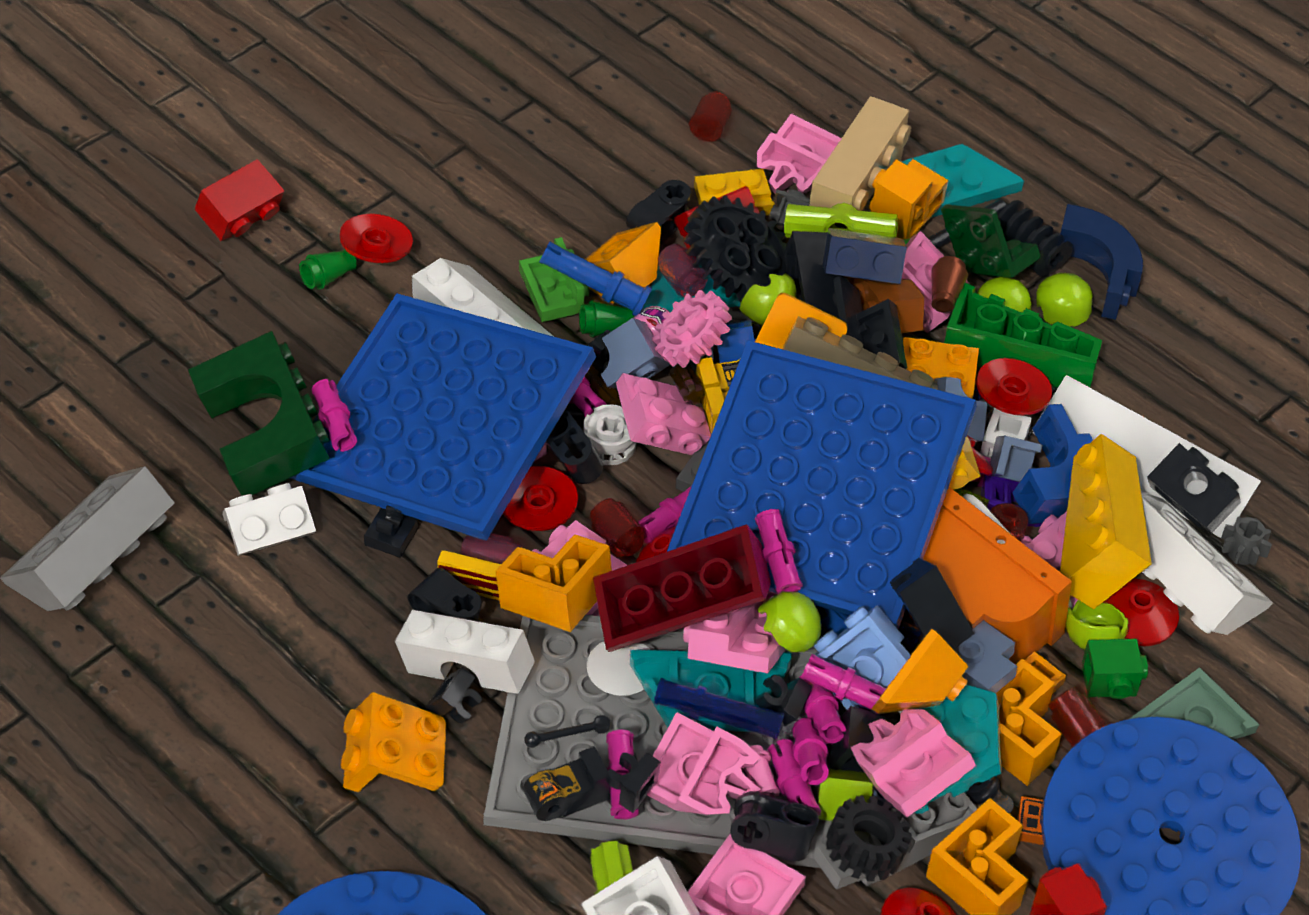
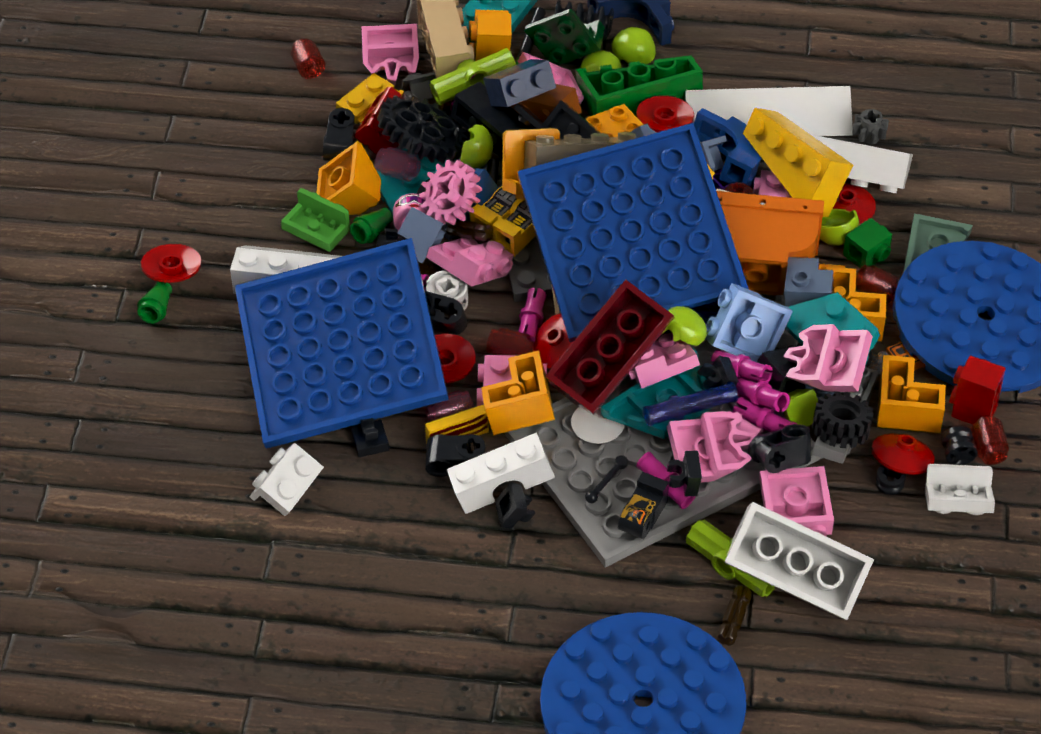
camera: 35 degrees left, 0 degrees up
light grey slope [0,466,174,611] -> none
dark green arch [188,331,330,496] -> none
red brick [194,159,284,241] -> none
dark pink pin [312,379,357,452] -> none
light orange bracket [341,692,446,792] -> none
blue pin [539,241,652,316] -> none
dark pink pin [755,509,803,594] -> none
dark pink pin [801,654,887,714] -> none
light orange slope [871,629,969,714] -> none
black hinge [890,558,975,649] -> none
copper cone [931,256,968,313] -> none
black brick [1147,443,1241,537] -> none

